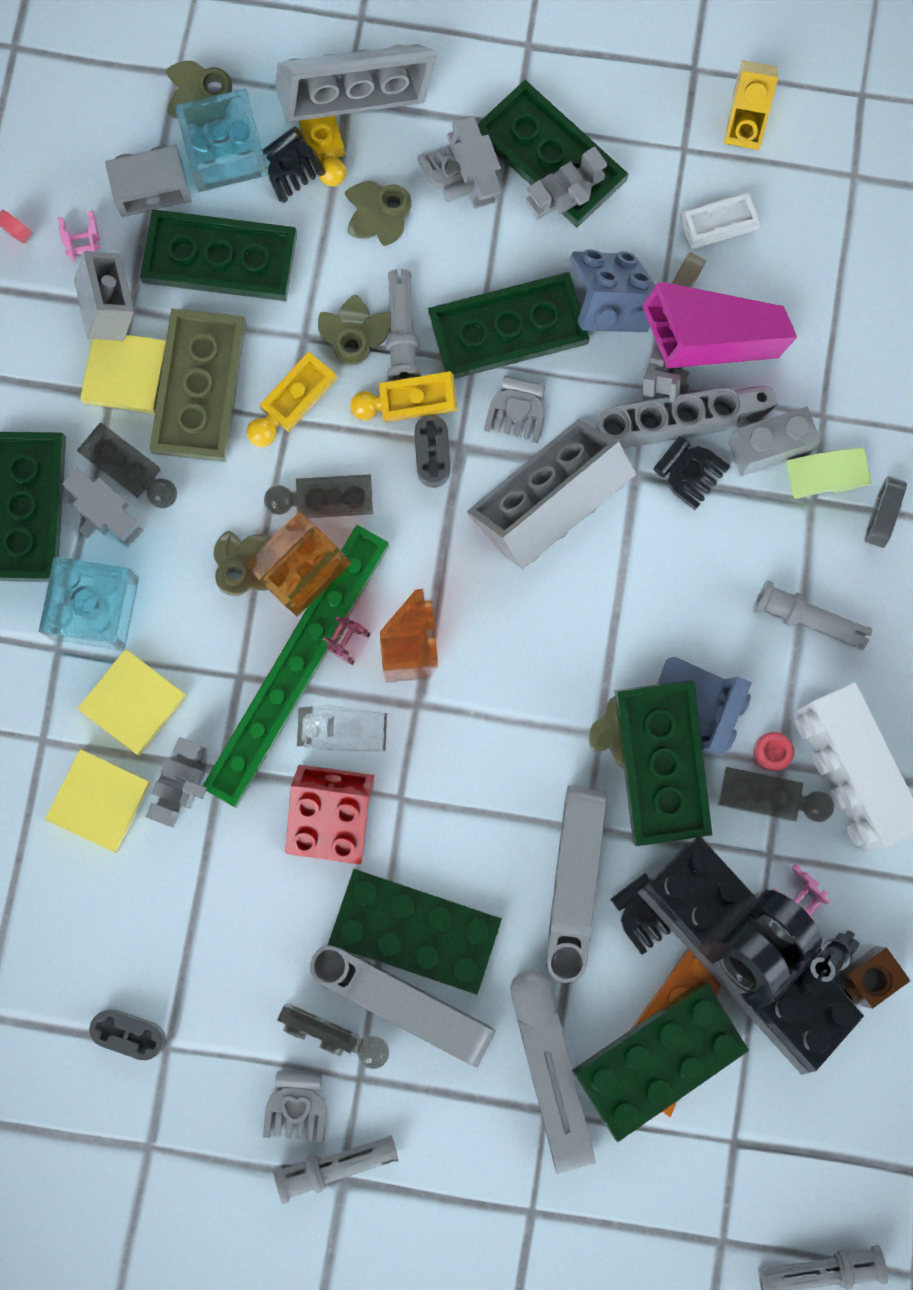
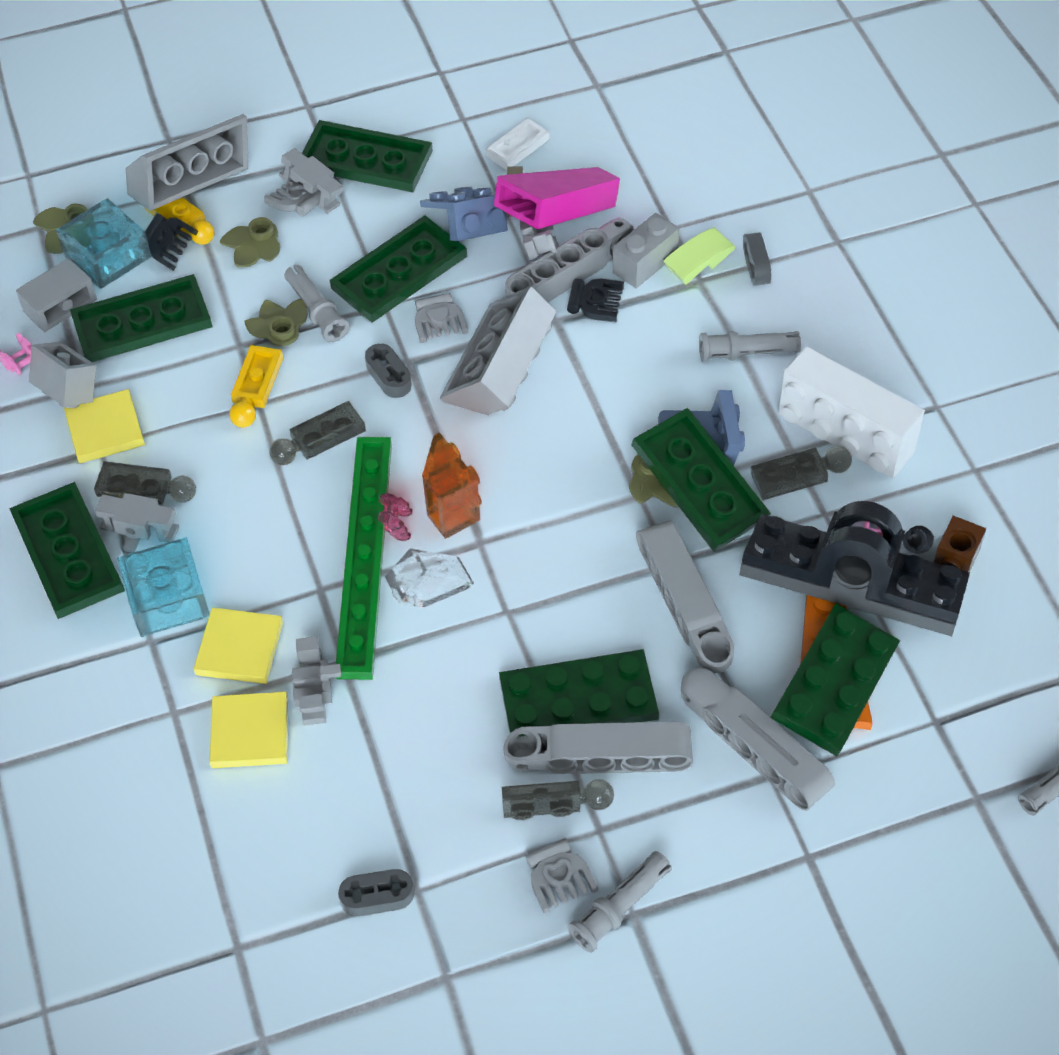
camera: 25 degrees left, 25 degrees down
olive plate [149,308,246,462] -> none
olive plate [213,531,283,596] -> none
clear orange slope [245,511,351,617] -> none
bracket [285,765,375,864] -> none
yellow plate [350,371,458,422] -> none
light grey piece [526,147,607,220] -> none
black piece [610,873,671,955] -> none
yellow slope [724,60,778,150] -> none
coral tile [753,732,794,772] -> none

